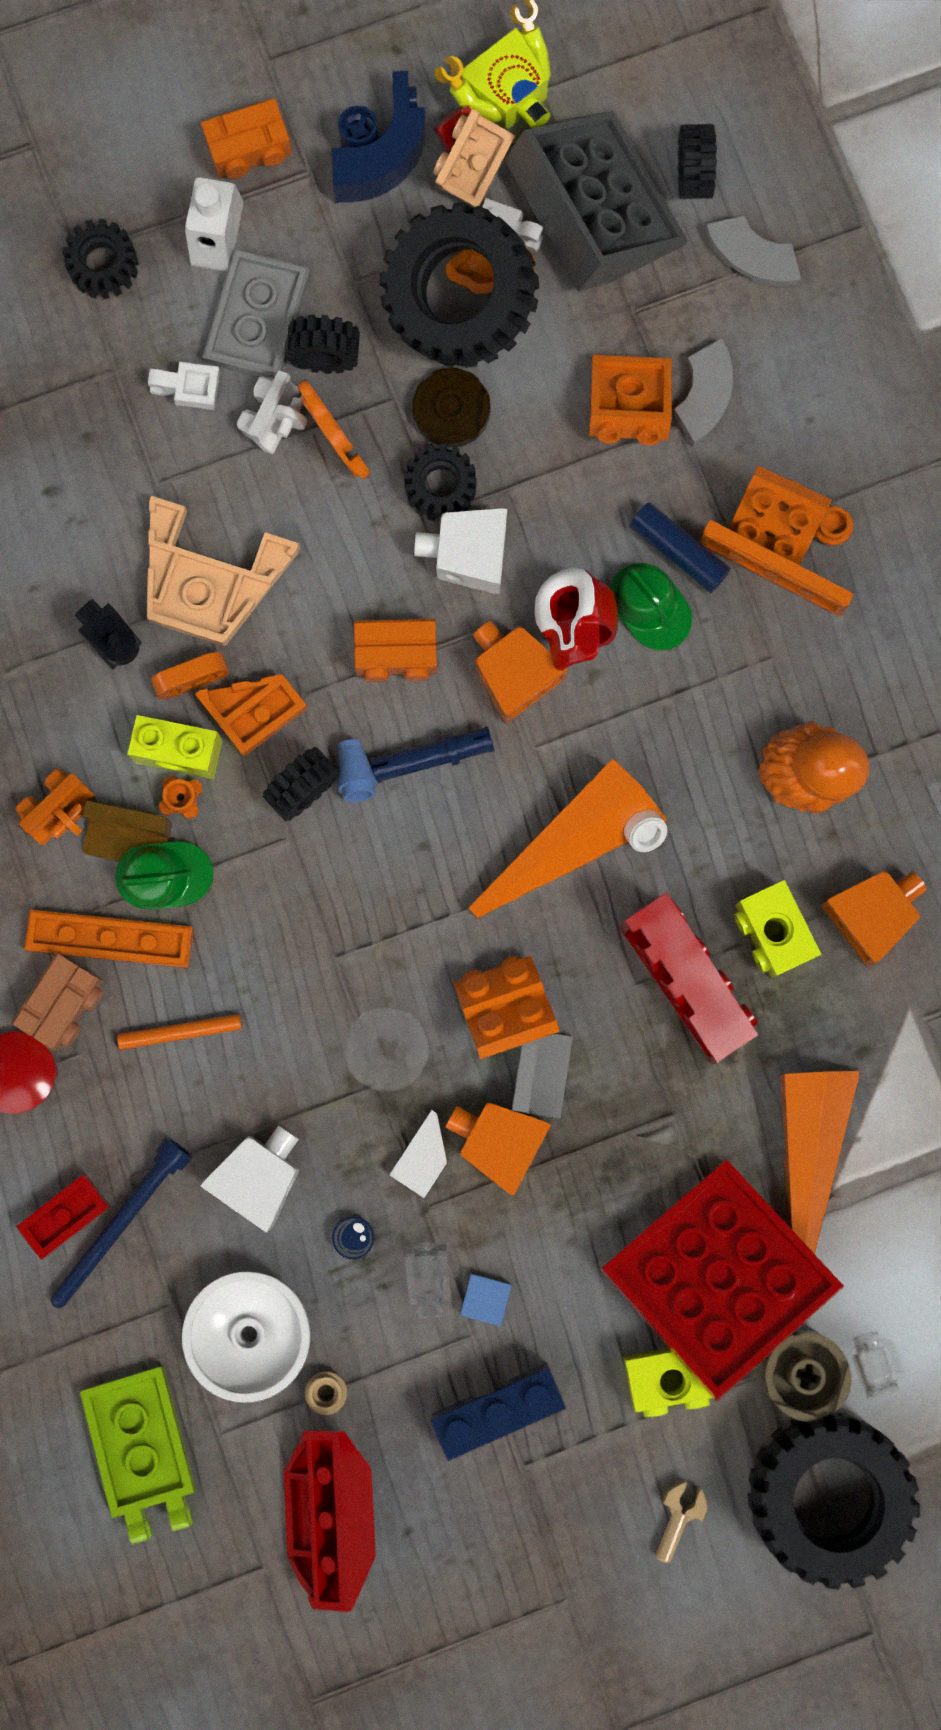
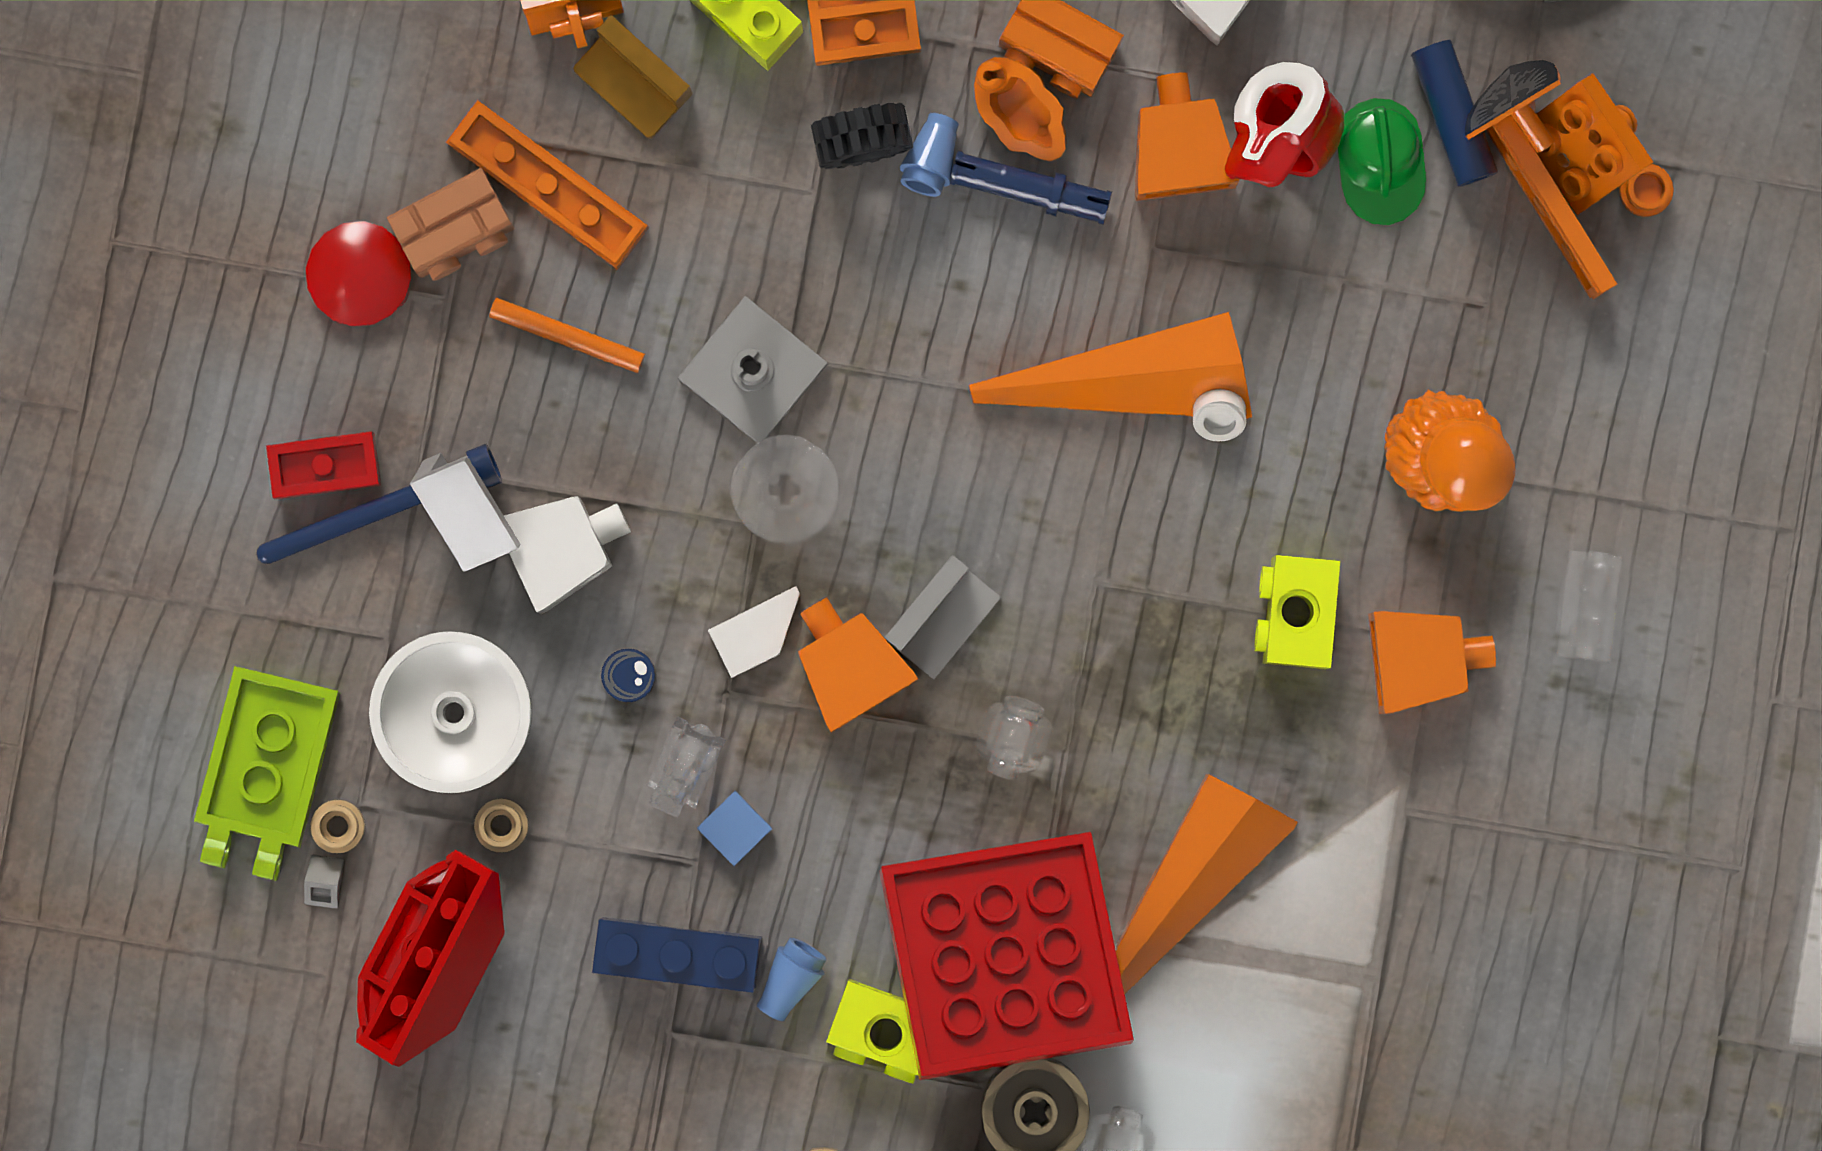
camera: 30 degrees right, 5 degrees up
green piece [115,841,214,910] -> none
orange plate [159,776,203,819] -> none
orange plate [453,955,560,1060] -> none
wedge [619,892,758,1064] -> none
none -> light grey piece [304,855,344,908]
none -> tan plate [311,800,365,853]
none -> panel [410,453,520,572]
none -> light grey tile [678,296,828,446]
none -> medium blue cone [757,938,826,1021]
none -> orange arm [974,57,1067,161]
none -> clear head [975,696,1053,779]
none -> shield [1465,60,1561,153]

